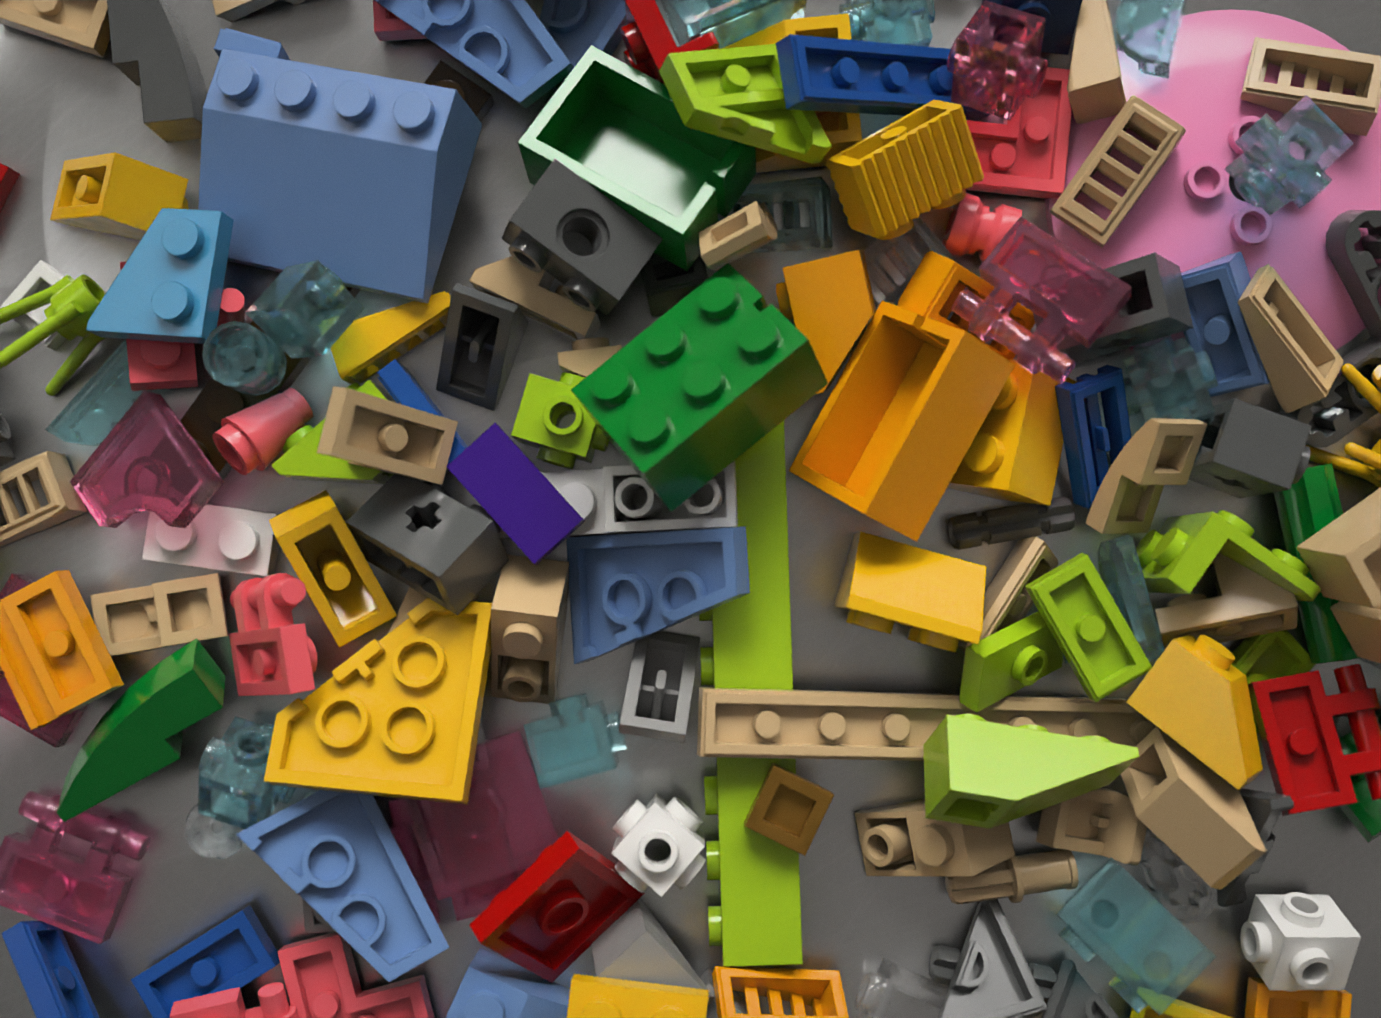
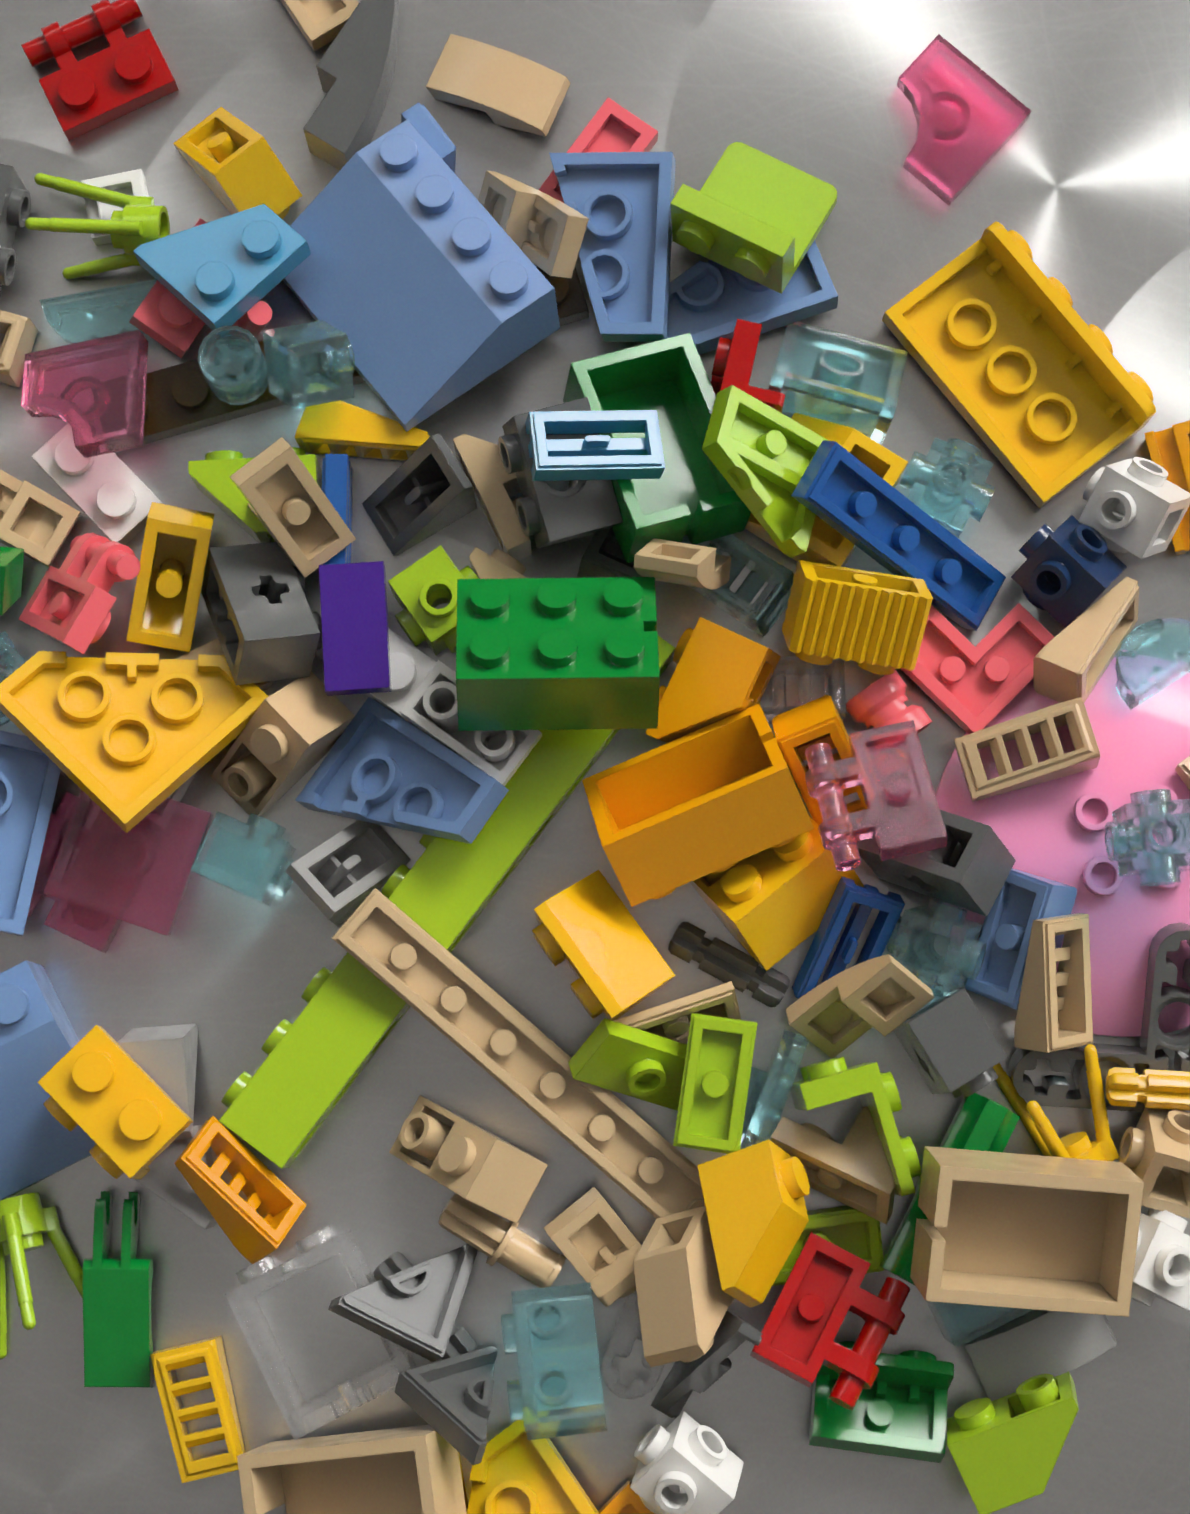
camera: 35 degrees right, 5 degrees down
coral cone [212,387,313,475] -> none
red plate [469,831,645,983] -> none
white brick [612,792,706,897] -> none
pearl gold tile [744,763,834,856] -> none
lime slope [923,714,1139,829] -> none
clear pink brick [947,0,1048,120] -> none
none -> tan slope [478,170,589,278]
none -> dark azure tile [525,410,665,481]

